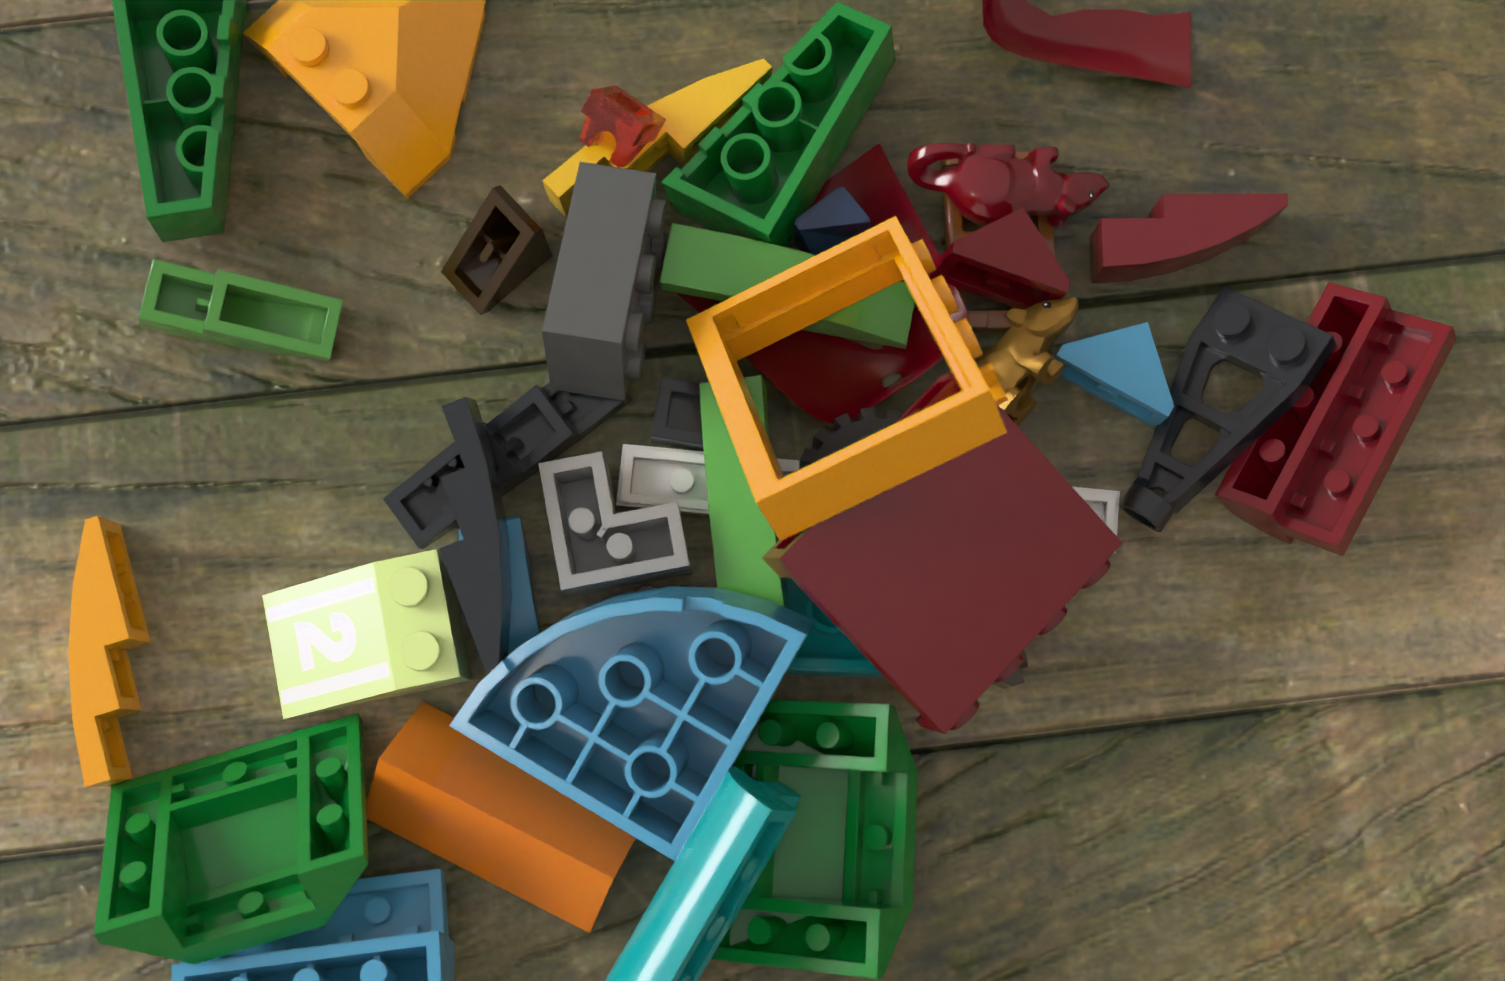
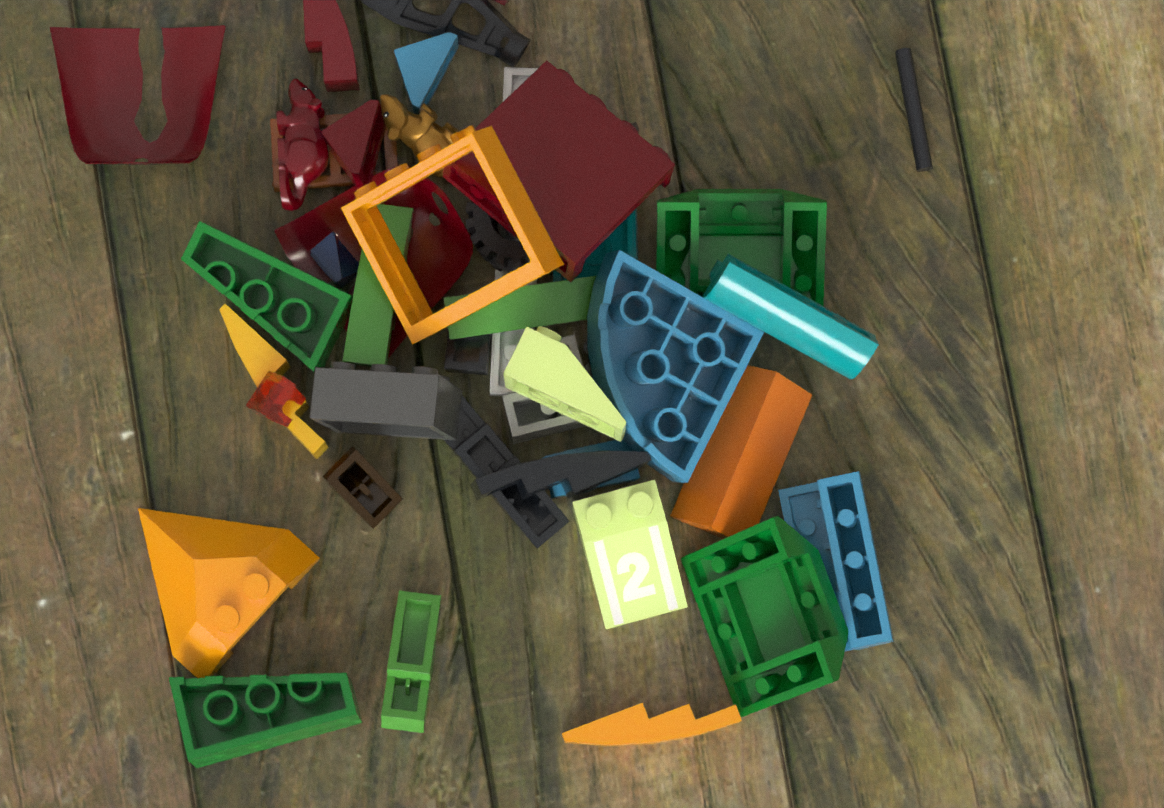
camera: 95 degrees left, 0 degrees up
none -> yellowish green slope [504,326,626,442]

